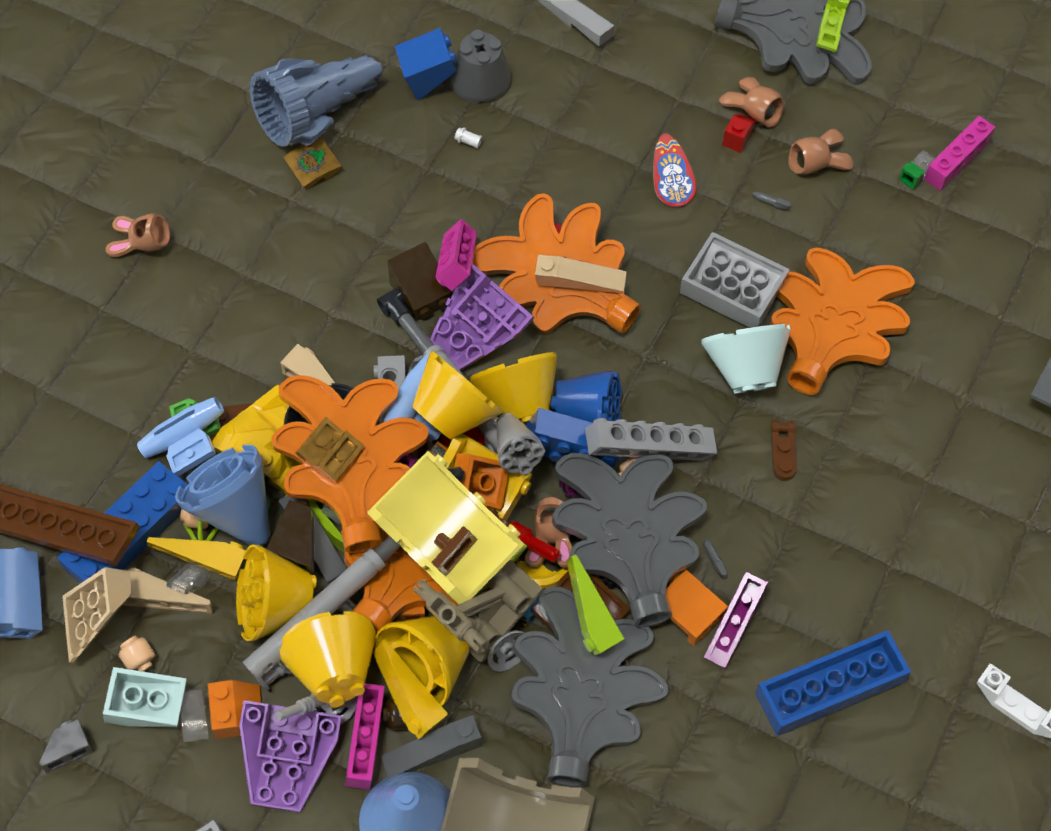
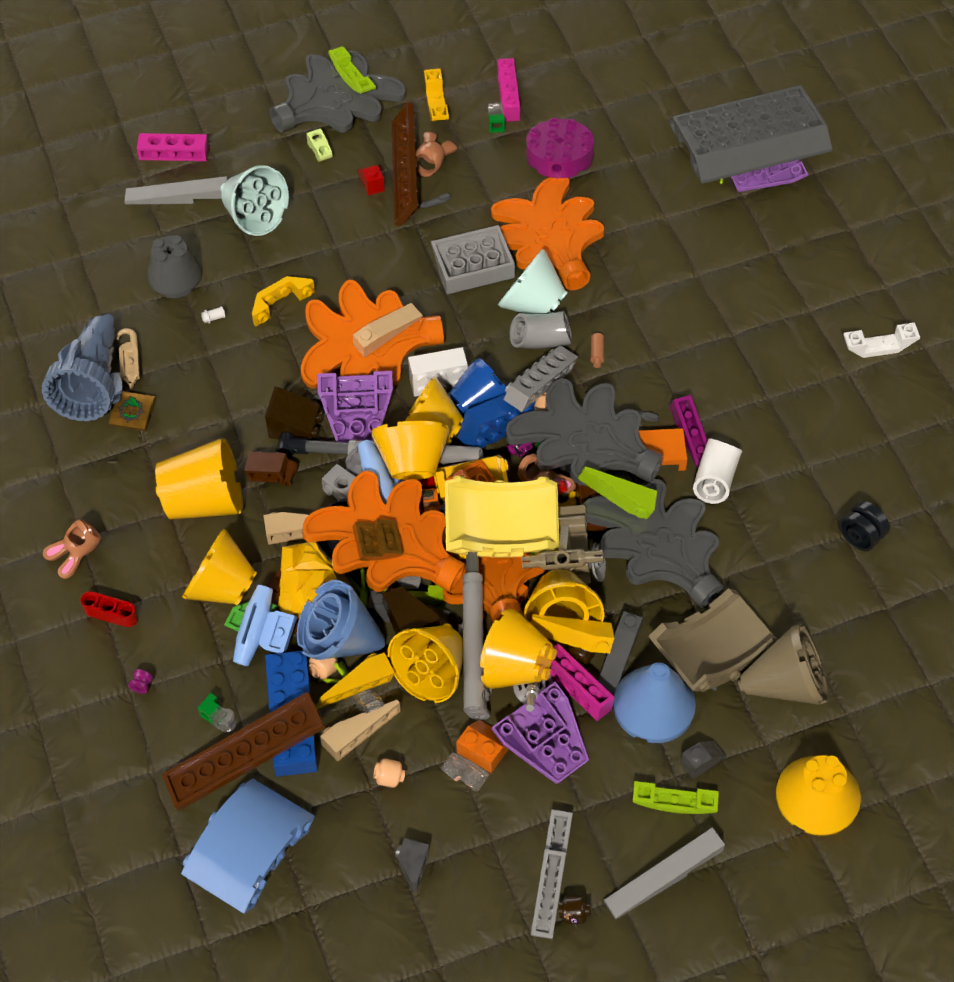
camera: 45 degrees left, 5 degrees down
tan wedge [62,567,132,663] -> none
light aqua slope [103,667,187,727] -> none
blue slope [395,28,457,100] -> none
reddish brown tile [431,526,478,576] -> none
dark pink brick [436,219,477,291] -> none
light grey cone [497,413,545,475] -> none
shield [653,134,696,207] -> none
nougat piece [719,77,784,127] -> none
blue brick [755,630,911,736] -> none
reddish brown plate [771,421,797,481] -> none
none -> red beam [80,591,138,627]
none -> tan plate [115,328,140,389]
none -> magenta wheel [128,669,153,694]
none -> yellow cone [155,438,243,519]
none -> yellow cone [182,529,257,606]
none -> leg [198,693,236,732]
none -> light aqua cone [221,165,289,236]
none -> reddish brown hinge [244,451,298,487]
none -> yellow slope [252,276,315,326]
none -> yellowish green leg [307,128,333,162]
none -> reddish brown plate [391,102,418,226]
none -> white brick [408,347,468,397]
none -> yellow slope [424,69,449,121]
none -> light grey brick [510,311,573,349]
none -> magenta brick [526,118,594,178]
none -> nougat cylinder [591,333,604,368]
none -> white brick [693,439,742,504]

